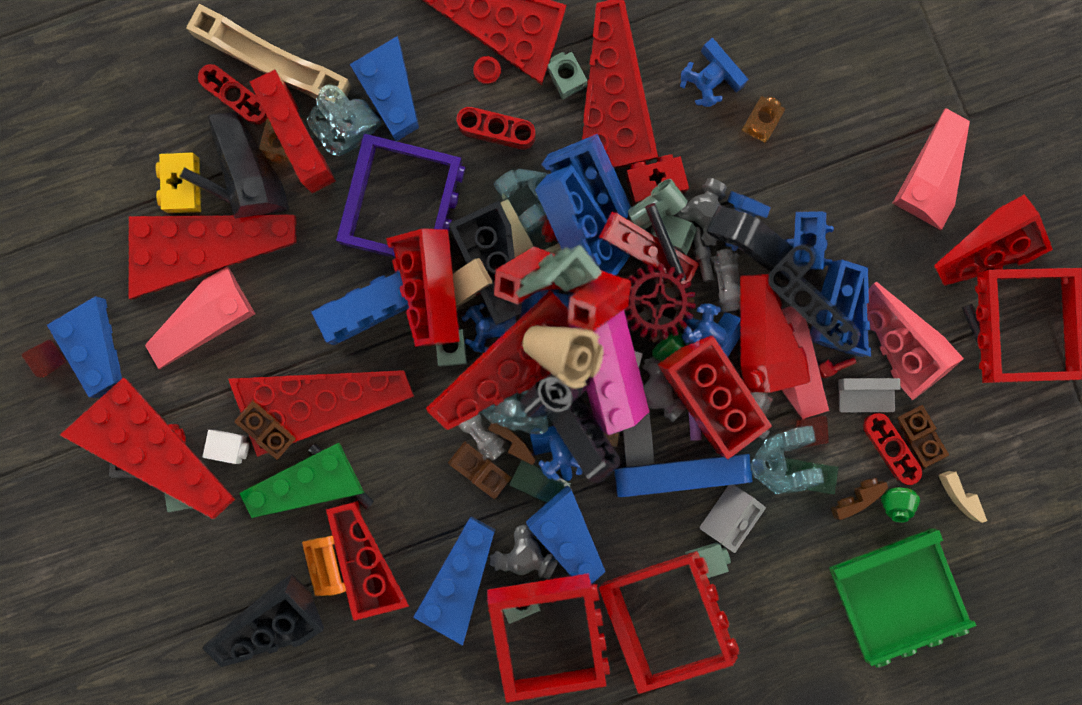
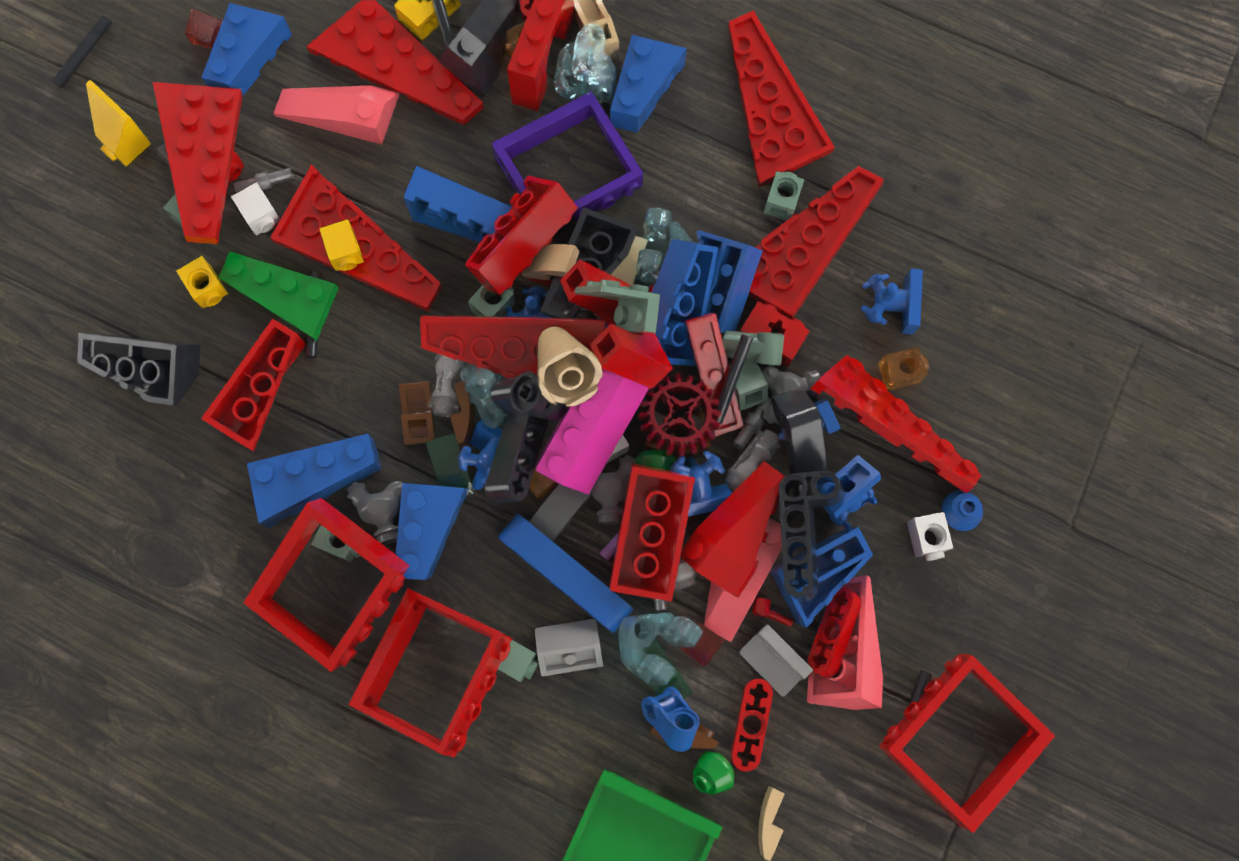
camera: 45 degrees right, 10 degrees down
reddish brown slope [234,400,296,460] -> none
orange plate [302,535,346,596] -> none
red beam [457,107,535,150] -> none
red plate [473,56,501,84] -> none
coral wedge [892,108,970,230] -> none
reddish brown slope [897,405,949,470] -> none
red wedge [934,194,1053,286] -> none
none -> yellow slope [86,80,151,166]
none -> yellow brick [176,256,228,309]
none -> flat silver bar [234,168,294,193]
none -> yellow brick [319,220,364,271]
none -> blue piece [641,686,699,752]
none -> red beam [808,587,861,678]
none -> red wing [810,355,982,493]
none -> white brick [907,512,953,561]
none -> blue cone [941,490,983,531]

